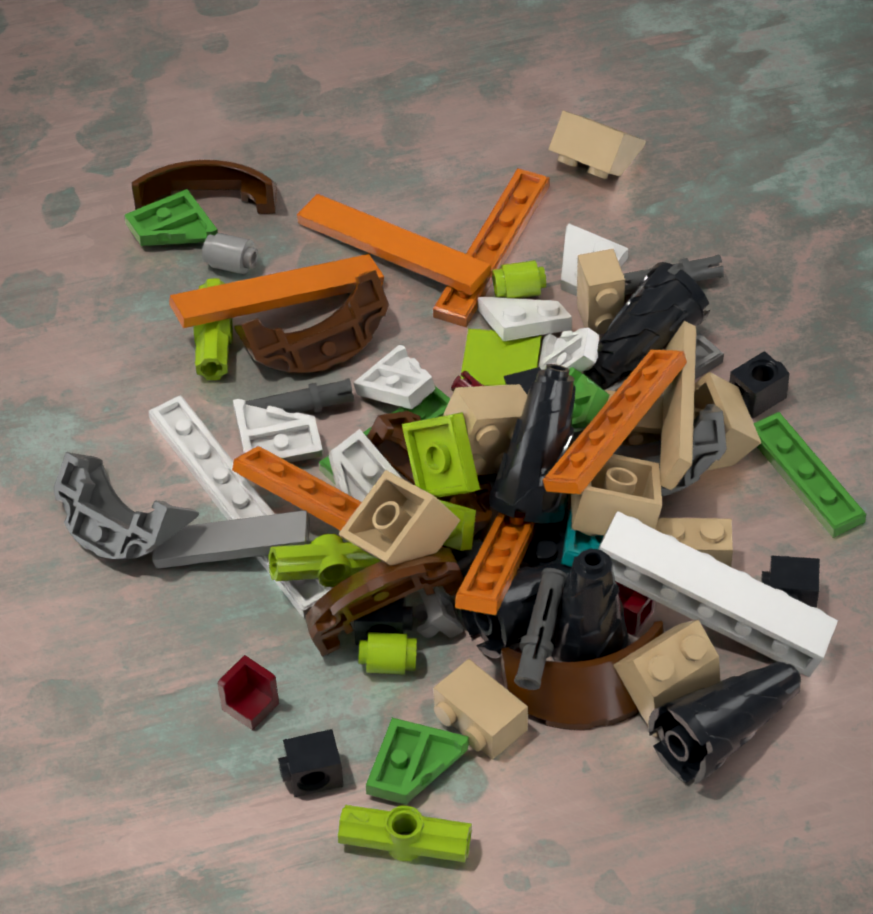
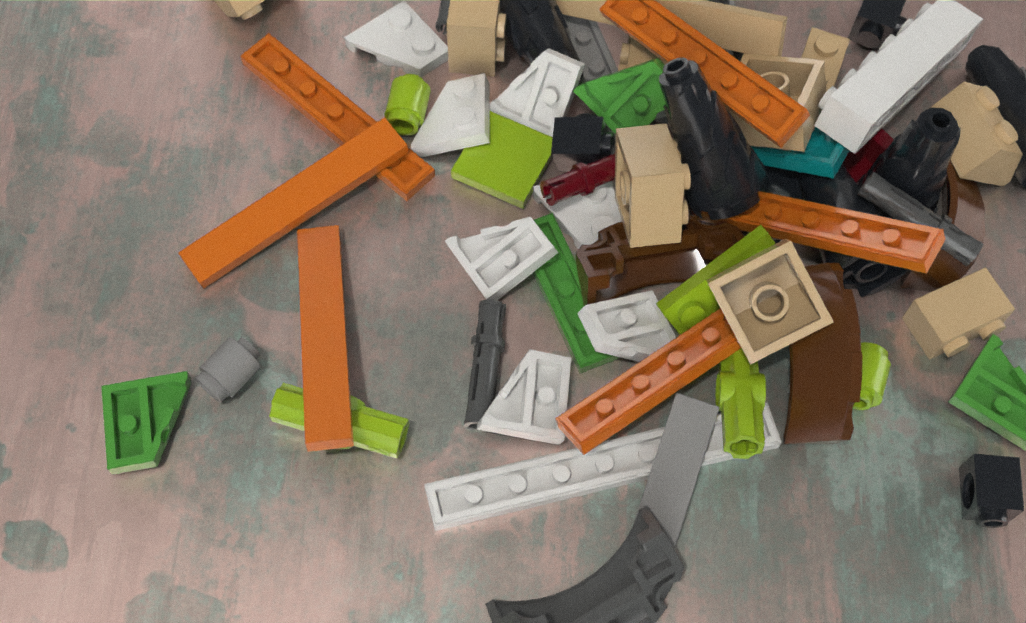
camera: 75 degrees left, 15 degrees up
reddish brown windscreen [132,160,277,214] -> none
dark red panel [217,655,279,731] -> none
reddish brown windscreen [234,270,389,373] -> none
lime tile [402,412,480,497] -> none

